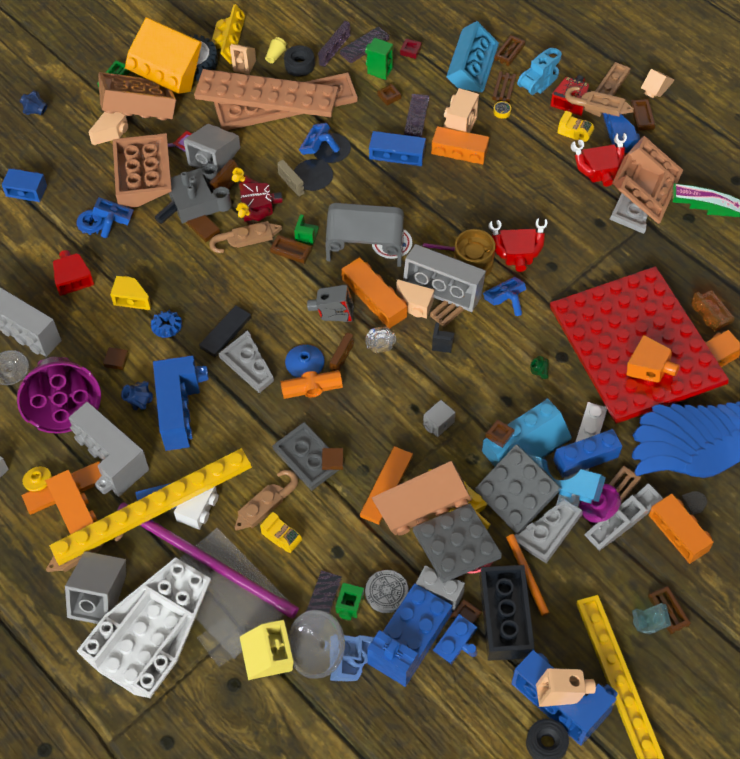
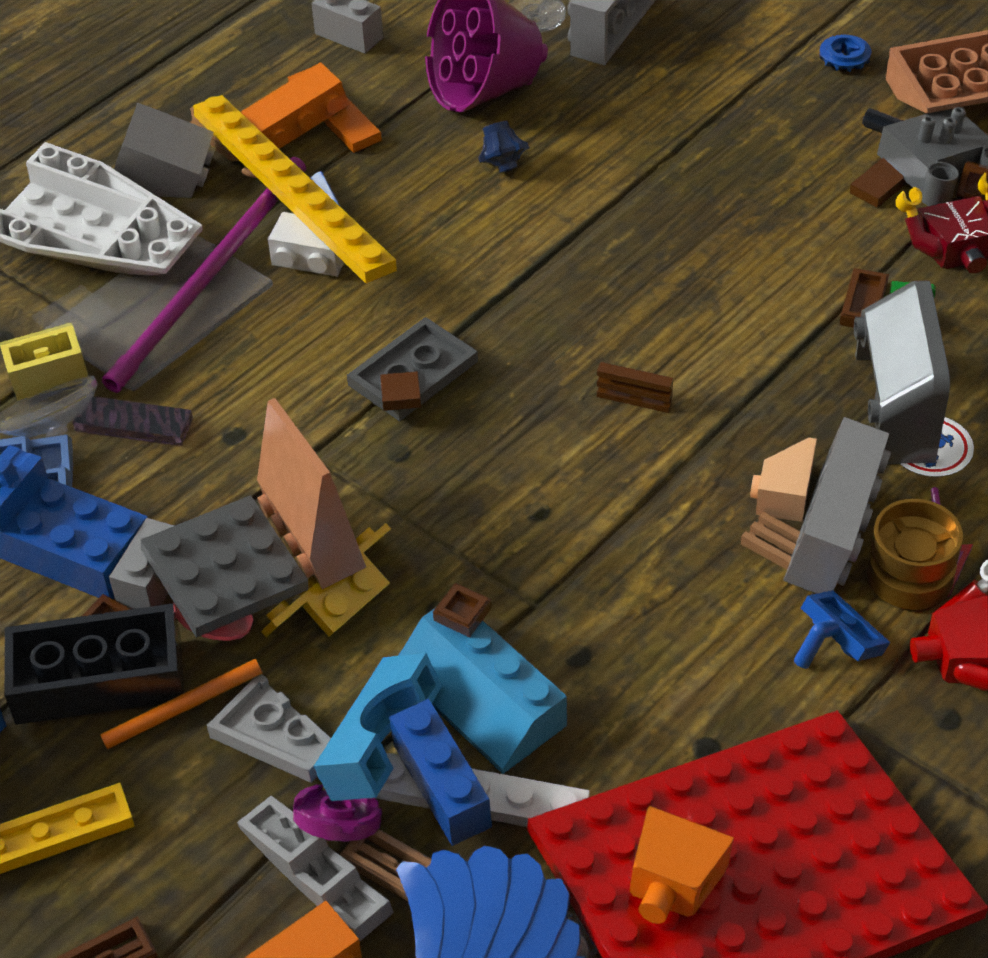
camera: 85 degrees right, 10 degrees down
yellow piece [23,466,52,491] -> none
red torso [53,250,94,296] -> none
light grey hinge [68,402,149,497] -> none
blue plate [92,197,133,238] -> none
reddish brown tile [103,347,129,370] -> none
yellow slope [110,276,151,310] -> none
blue gear [151,310,182,338] -> none
blue hinge [153,356,209,451] -> none
black tile [199,305,251,358] -> none
medium nougat plate [209,221,282,253] -> none
light grey wing [219,330,274,393] -> none
medium nougat plate [235,470,298,530] -> none
yellow leg [260,512,302,553] -> none
orange piece [280,370,343,399] -> none
blue dish [285,345,325,378] -> none
dark grey torso [307,285,354,322] -> none
green brick [336,583,364,620] -> none
orange brick [342,257,408,329] -> none
orange tile [360,446,413,525] -> none
clear head [365,327,396,353] -> none
light grey tile [365,570,408,613] -> none
light grey brick [423,400,455,437] -> none
black panel [432,322,454,353] -> none
blue plate [433,614,478,665] -> none
dark grey plate [474,444,562,534] -> none
dark green plate [530,356,549,379] -> none
clear light blue bracket [632,603,671,634] -> none

